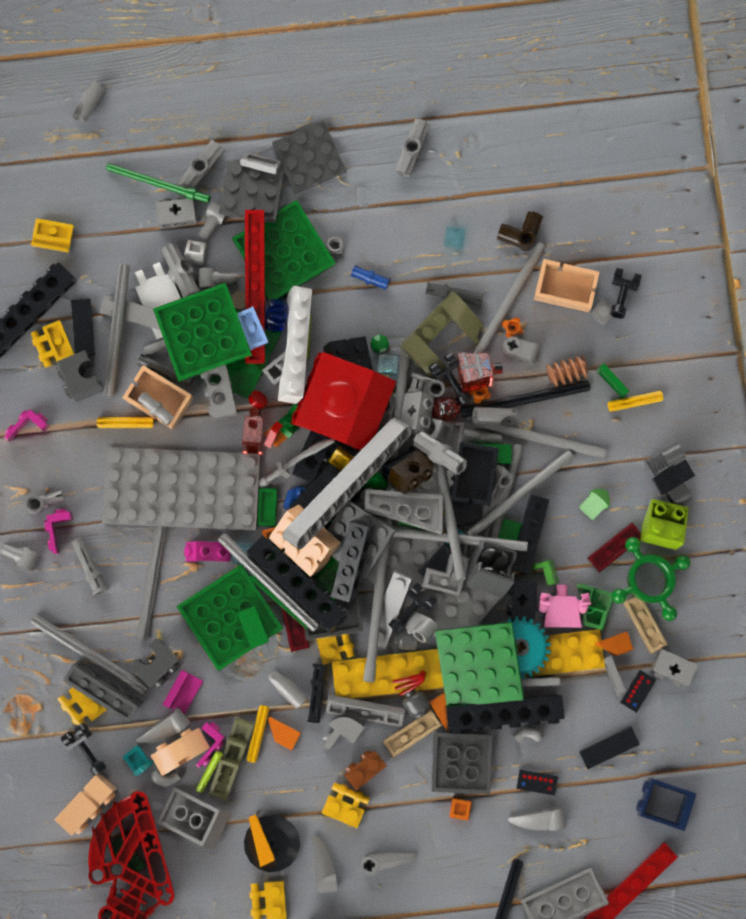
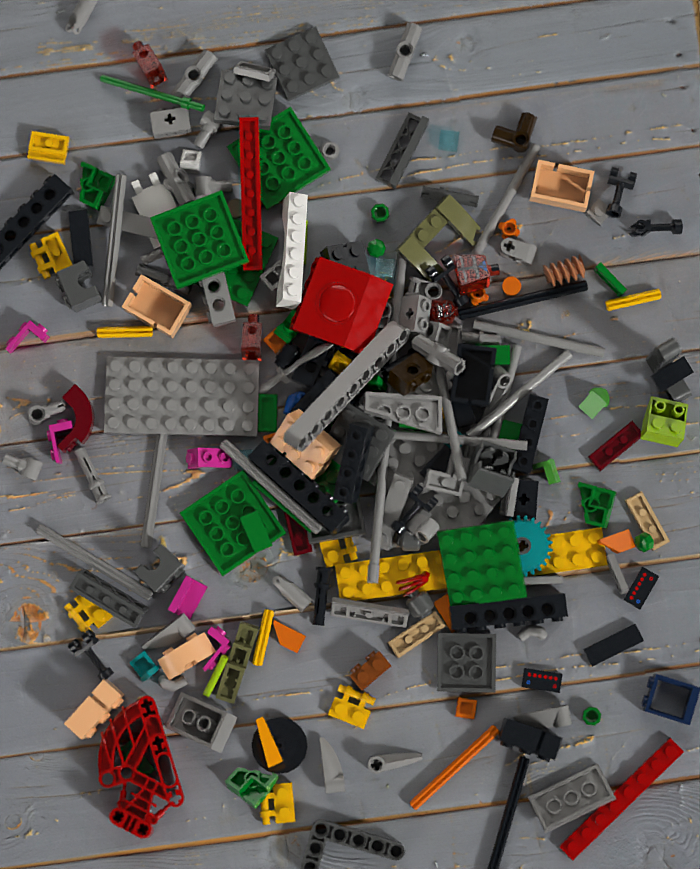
camera: 10 degrees right, 0 degrees up
light grey pin [138,392,174,426] -> none
light blue plate [237,307,269,350] -> none
red tile [248,391,268,410] -> none
tile [264,421,283,448] -> none
clear blue gear [265,299,289,332] -> none
light grey brick [322,716,365,750] -> none
blue pin [351,265,390,290] -> none
light grey piece [472,407,518,425] -> none
bright pink torso [539,585,591,628] -> none
green piece [611,537,691,621] -> none
light grey brick [651,649,698,688] -> none
none -> dark red arch [57,384,94,453]
none -> green slope [79,161,115,212]
none -> clear red torso [132,41,168,88]
none -> green slope [225,767,279,809]
none -> black brick [274,342,301,370]
none -> green tile [371,203,389,223]
none -> dark grey fence [375,113,429,190]
none -> orange axle [409,725,500,810]
none -> black piece [497,717,563,762]
none -> light grey tile [499,478,519,517]
none -> orange tile [502,277,521,296]
none -> green tile [582,707,601,726]
none -> black bar [629,219,683,237]
none -> green tile [634,532,654,552]

